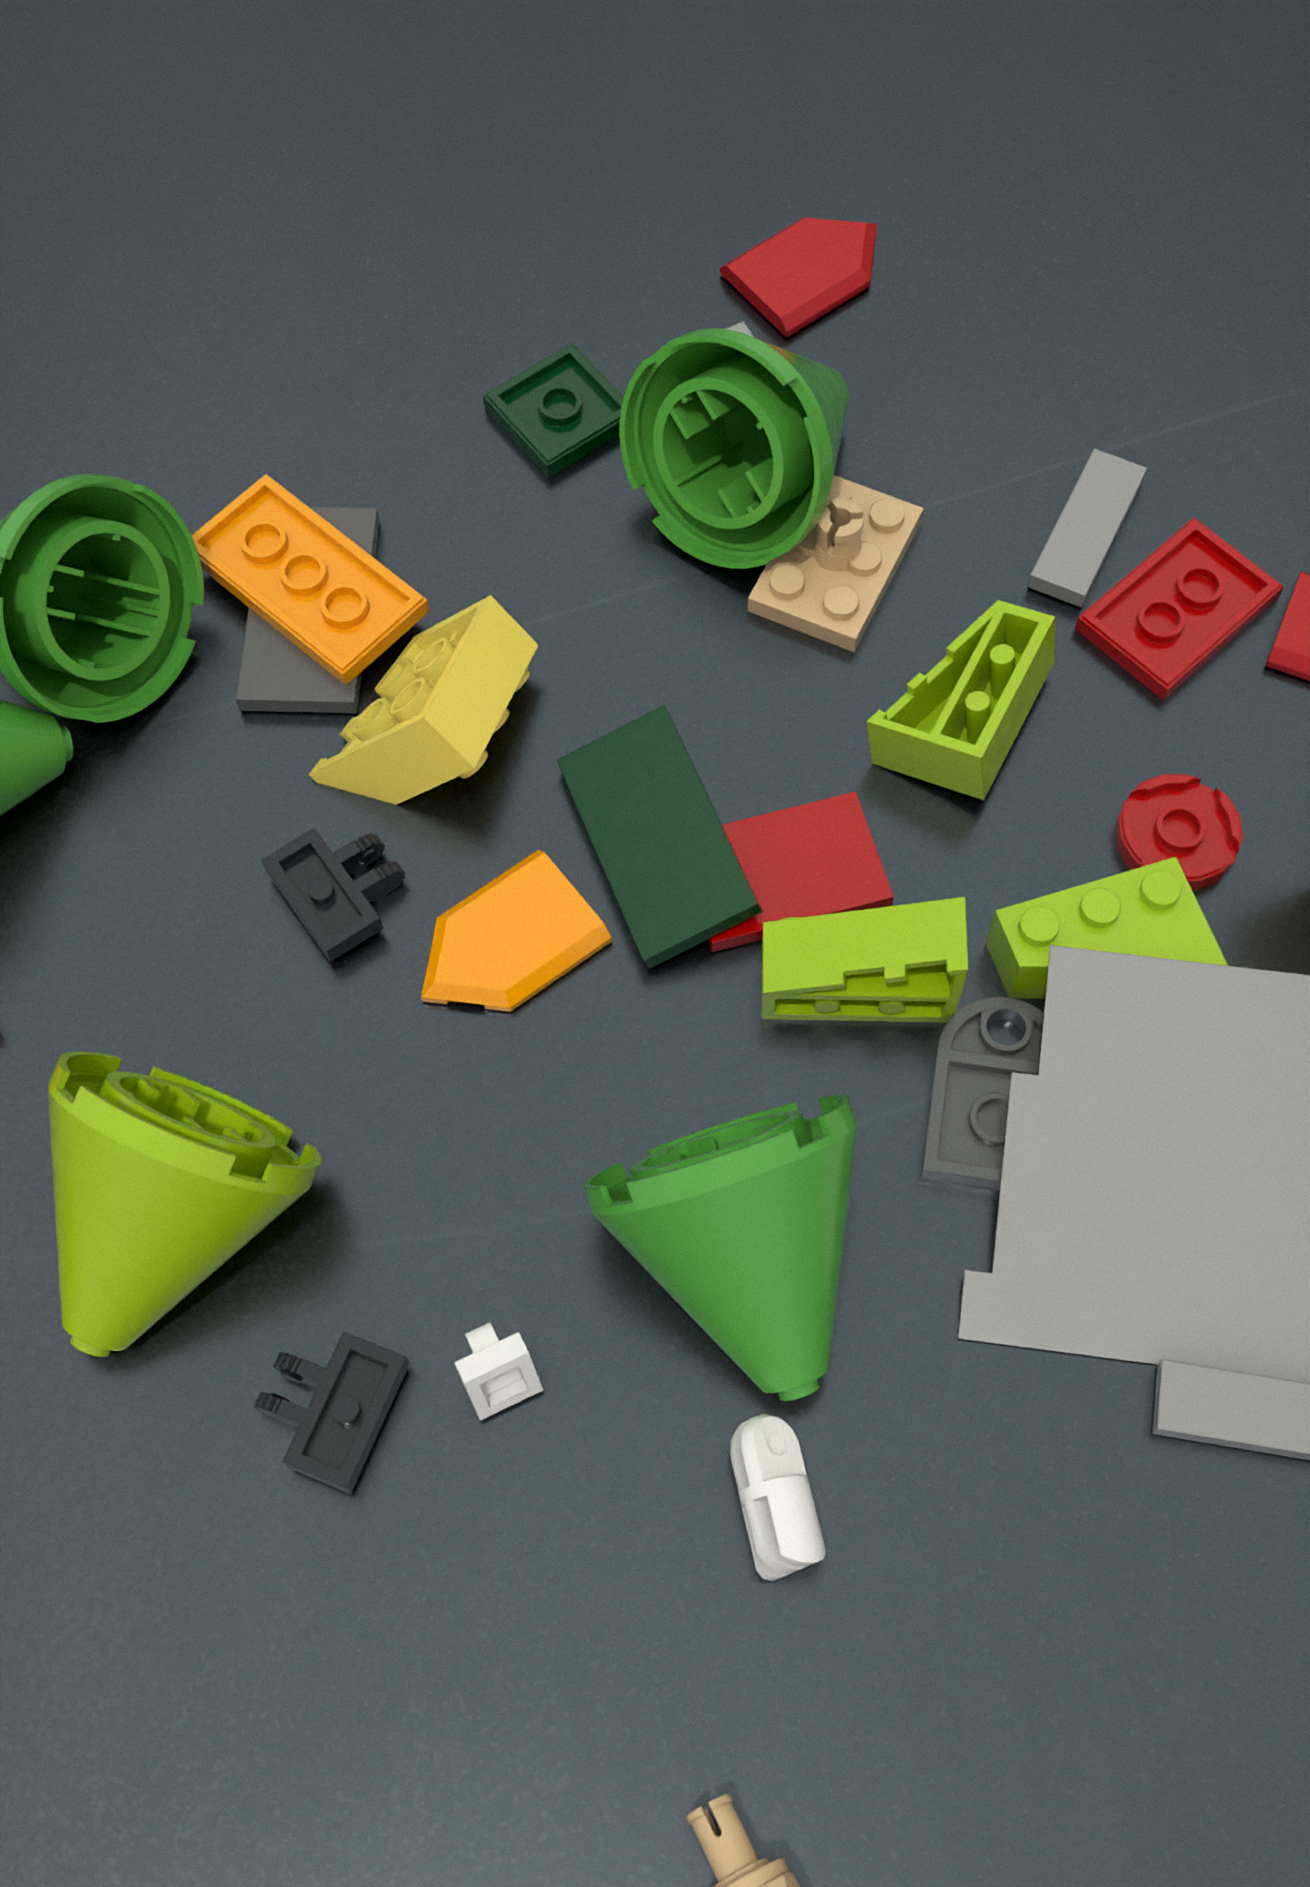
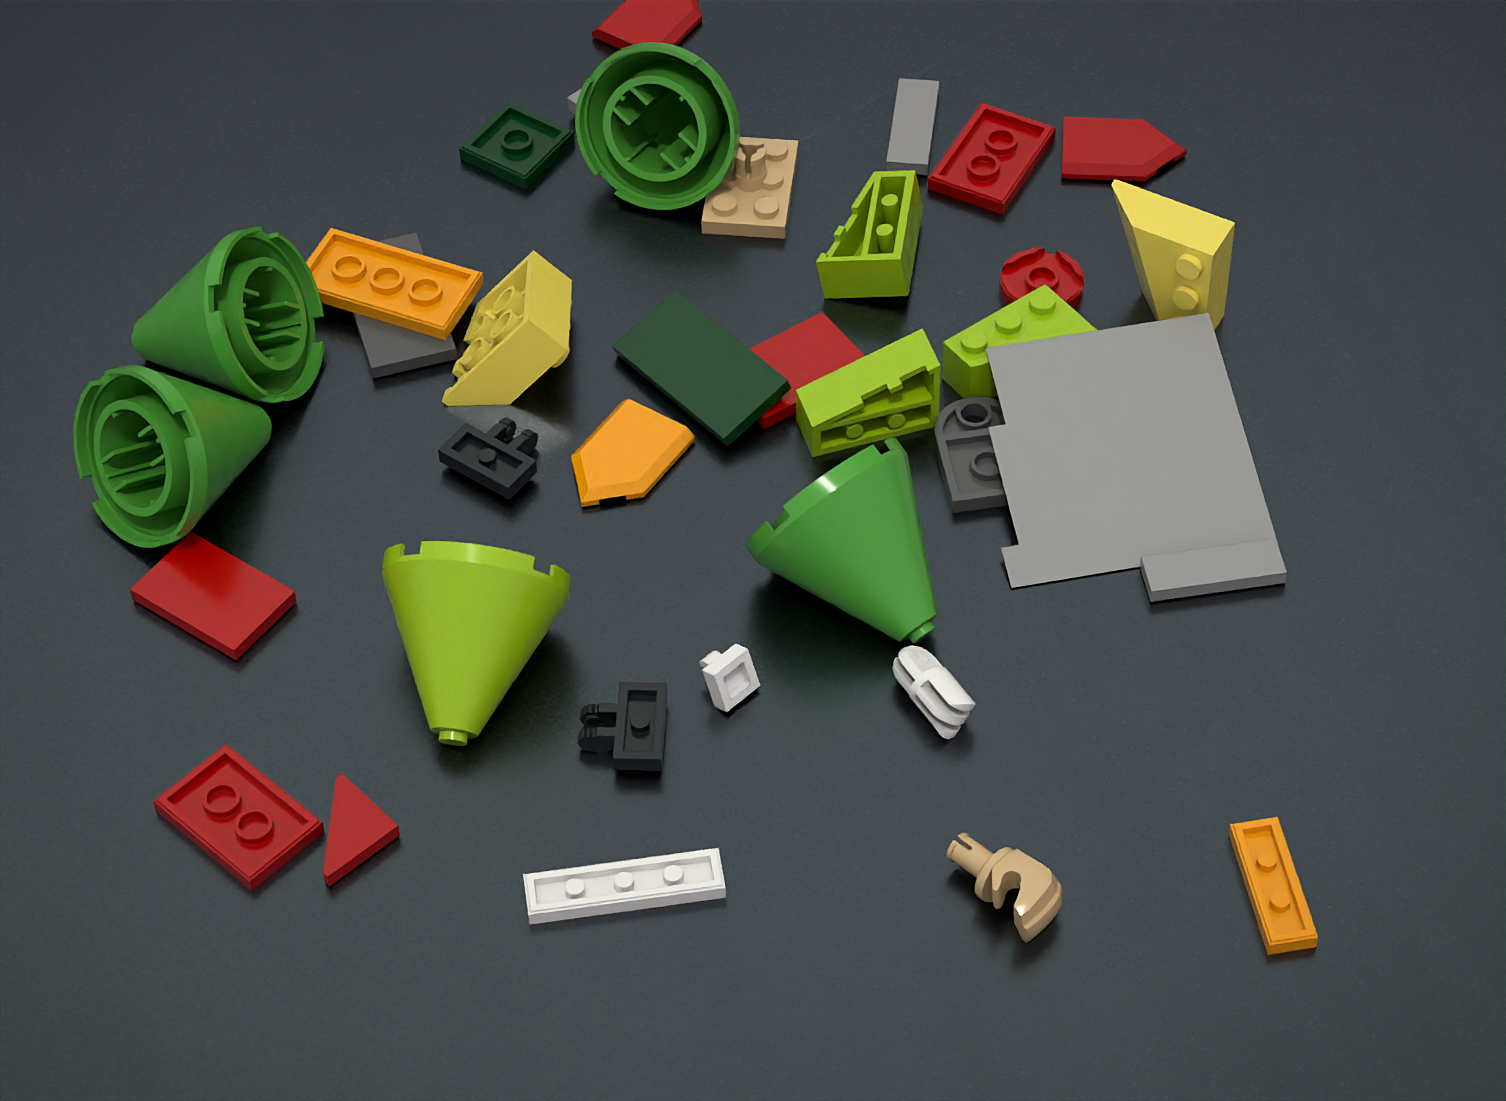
camera: 20 degrees left, 15 degrees down
none -> white tile [523,848,726,925]

